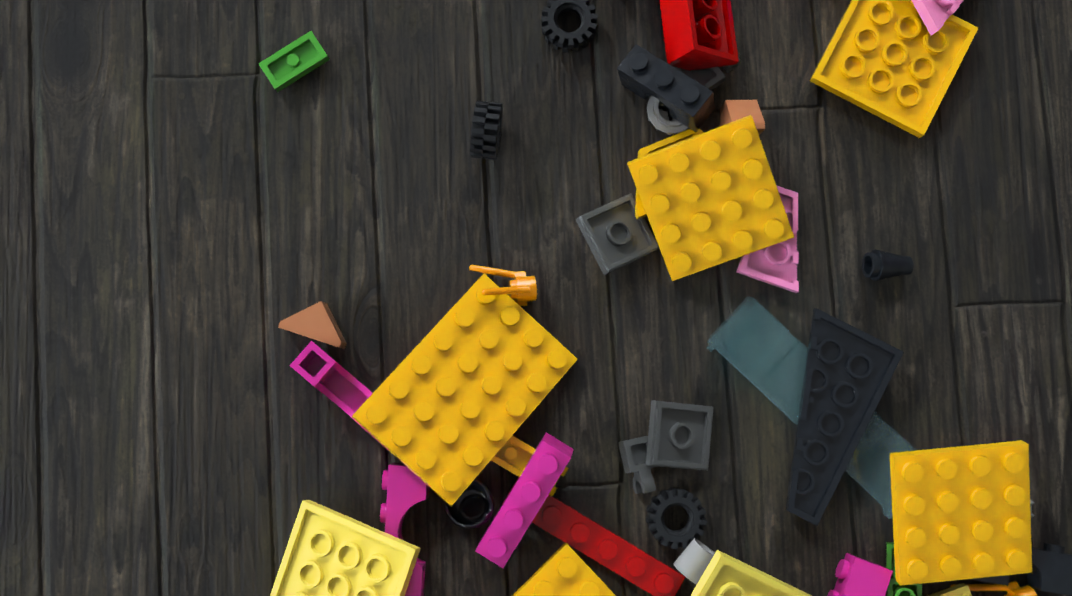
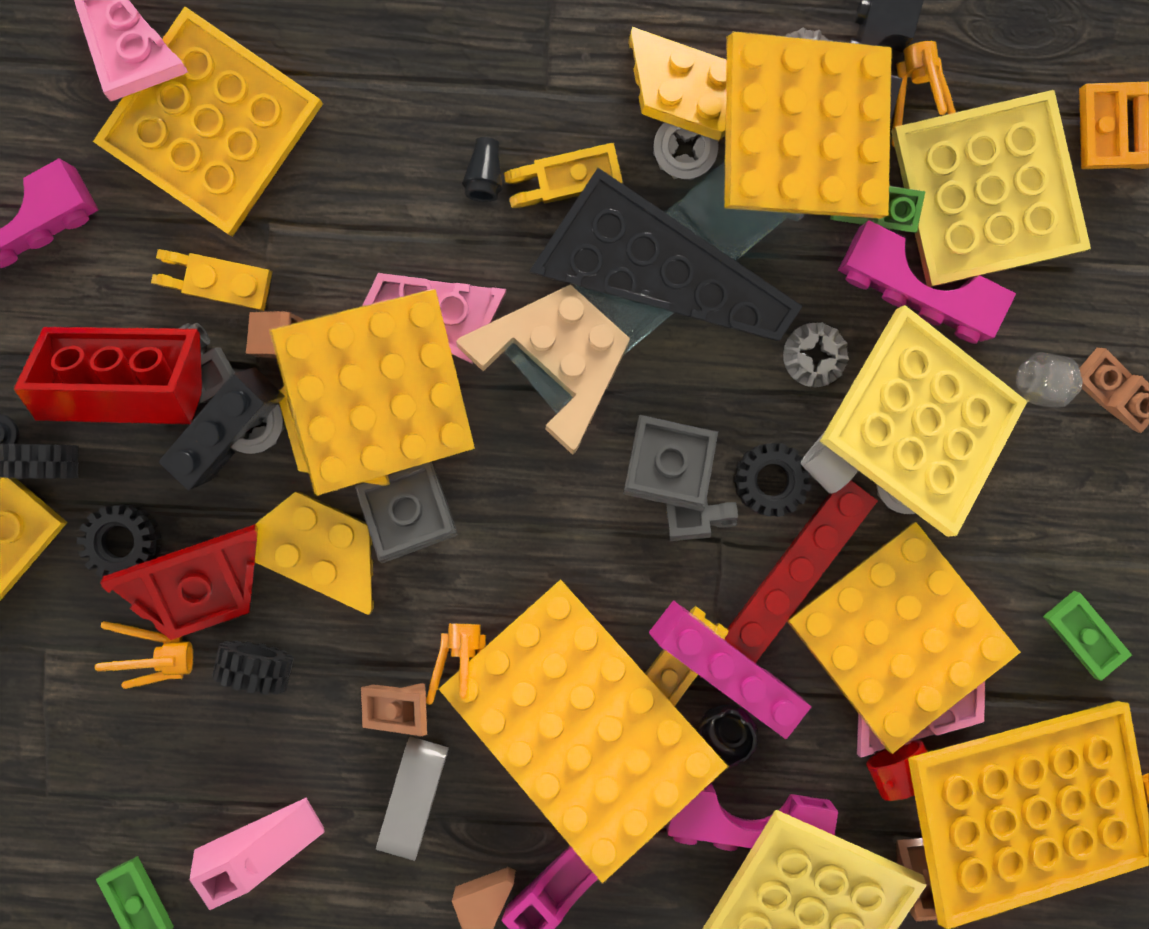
camera: 80 degrees left, 5 degrees up
none -> light orange plant [95,621,193,689]
none -> red wing [100,524,258,640]
none -> yellow hinge [151,249,272,311]
none -> bright pink slope [190,798,324,910]
none -> yellow wing [255,491,374,615]
none -> nougat slope [361,683,427,736]
none -> light grey beam [376,736,449,861]
none -> tan wing [456,284,630,455]
none -> yellow hinge [504,143,623,208]
none -> yellow wing [629,27,727,141]
none -> light grey gear [653,122,718,181]
none -> light grey gear [783,322,849,387]

